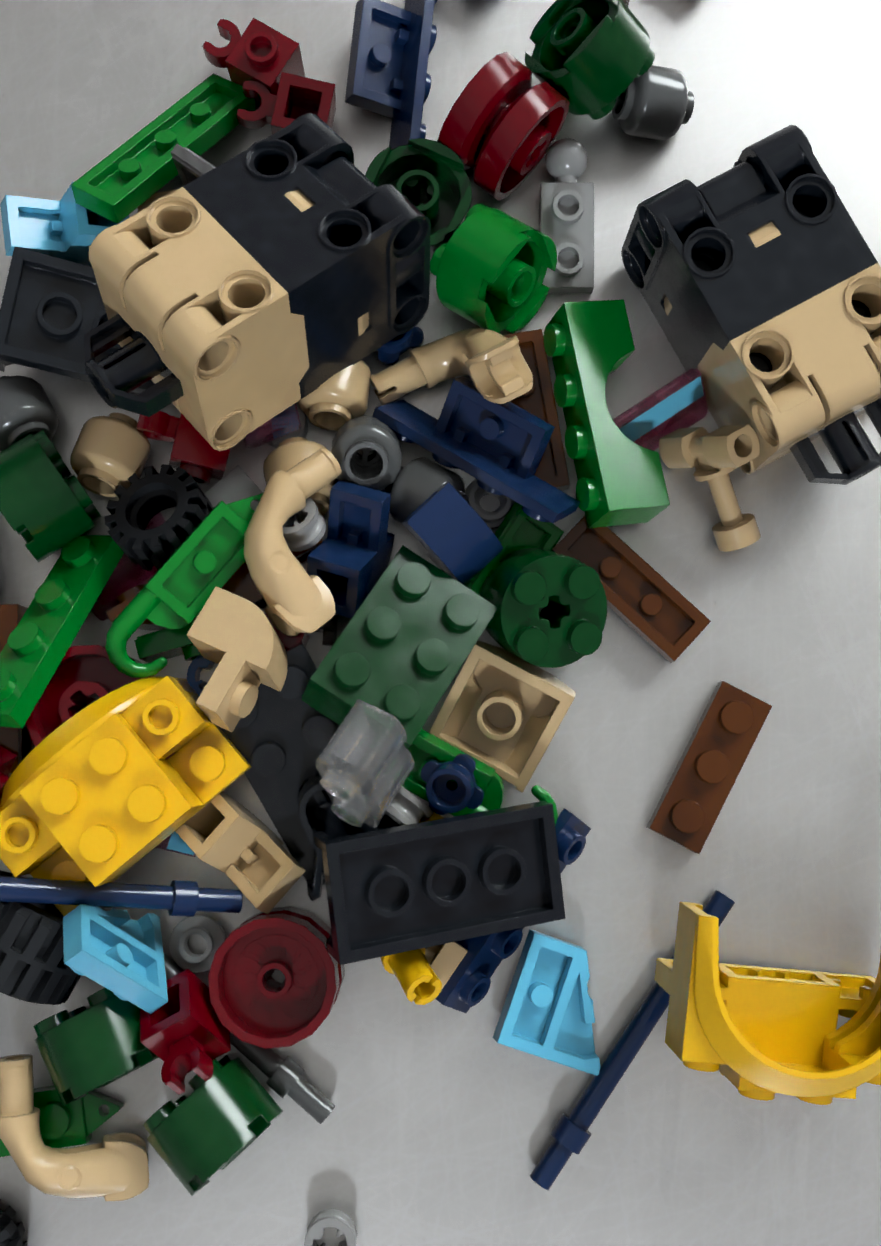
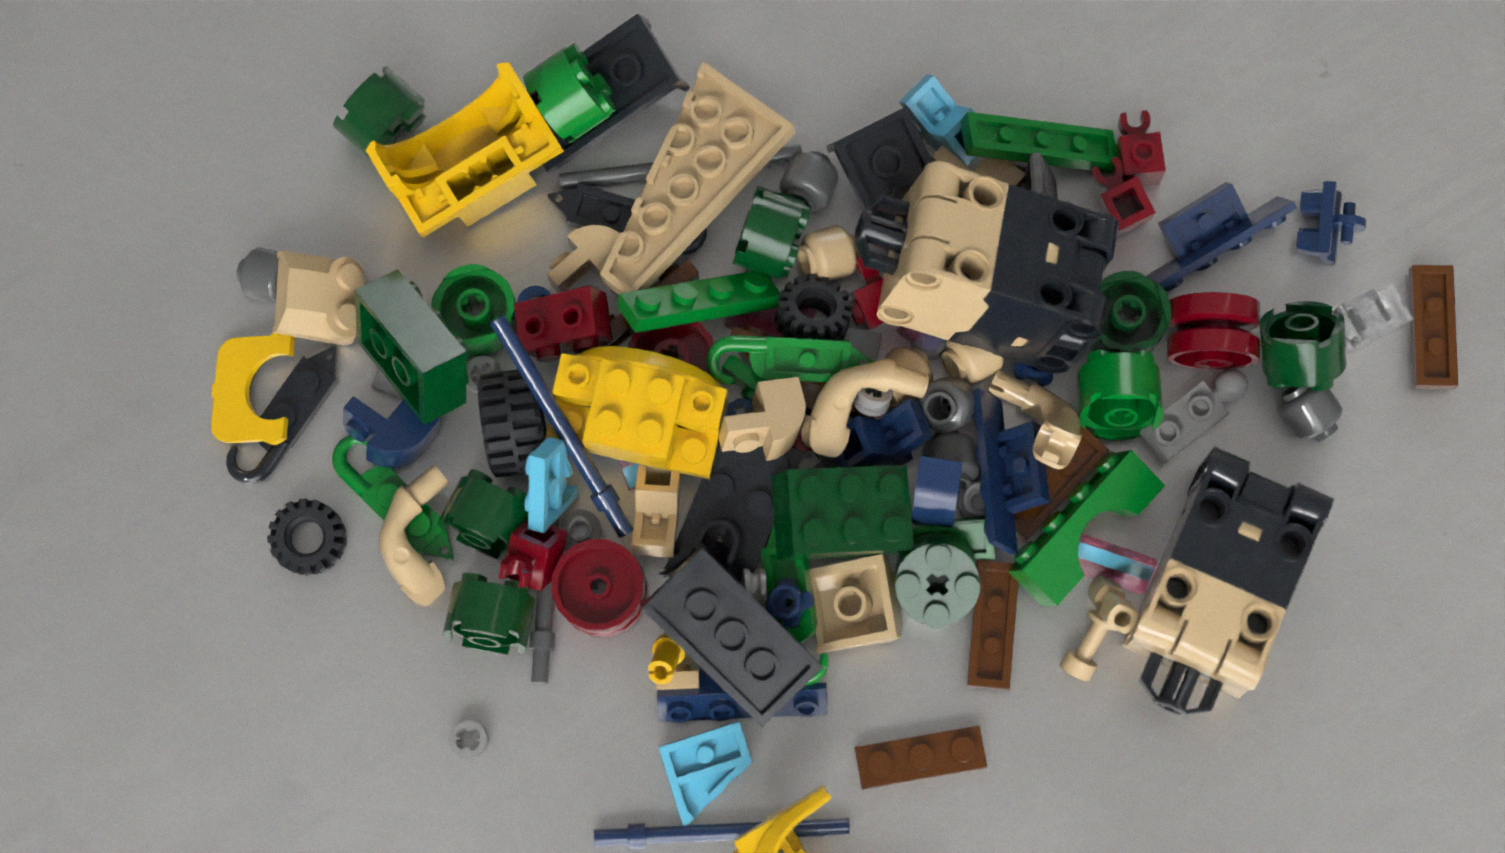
camera: 55 degrees right, 5 degrees down
clear brick [316,699,415,828] -> none

